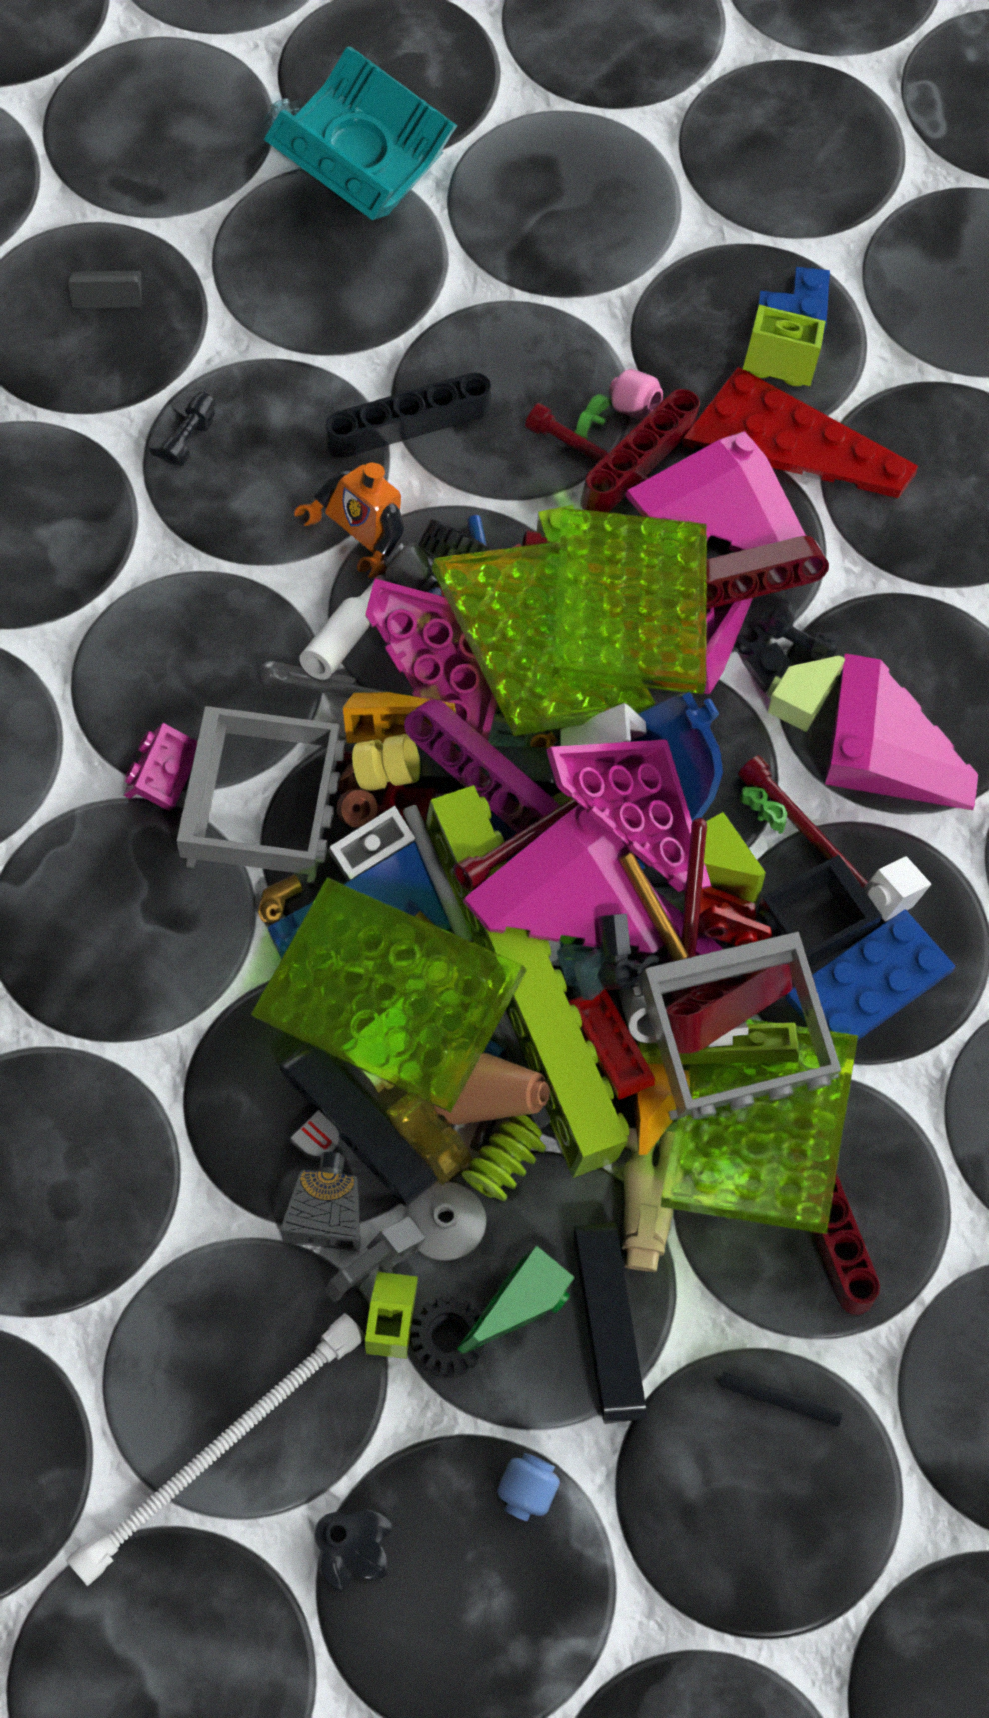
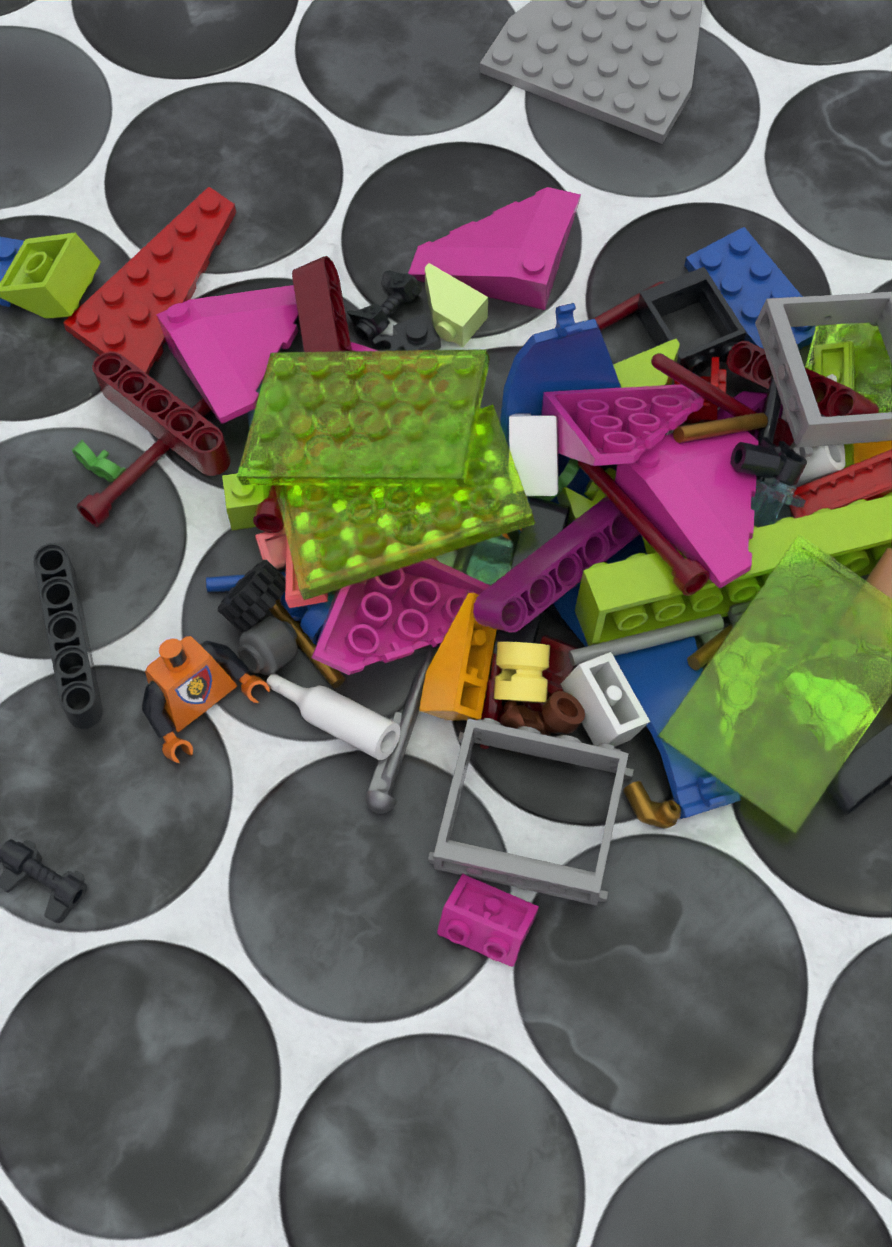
camera: 80 degrees left, 0 degrees up
bright pink head [609,369,663,420] -> none
white brick [864,856,931,921] -> none

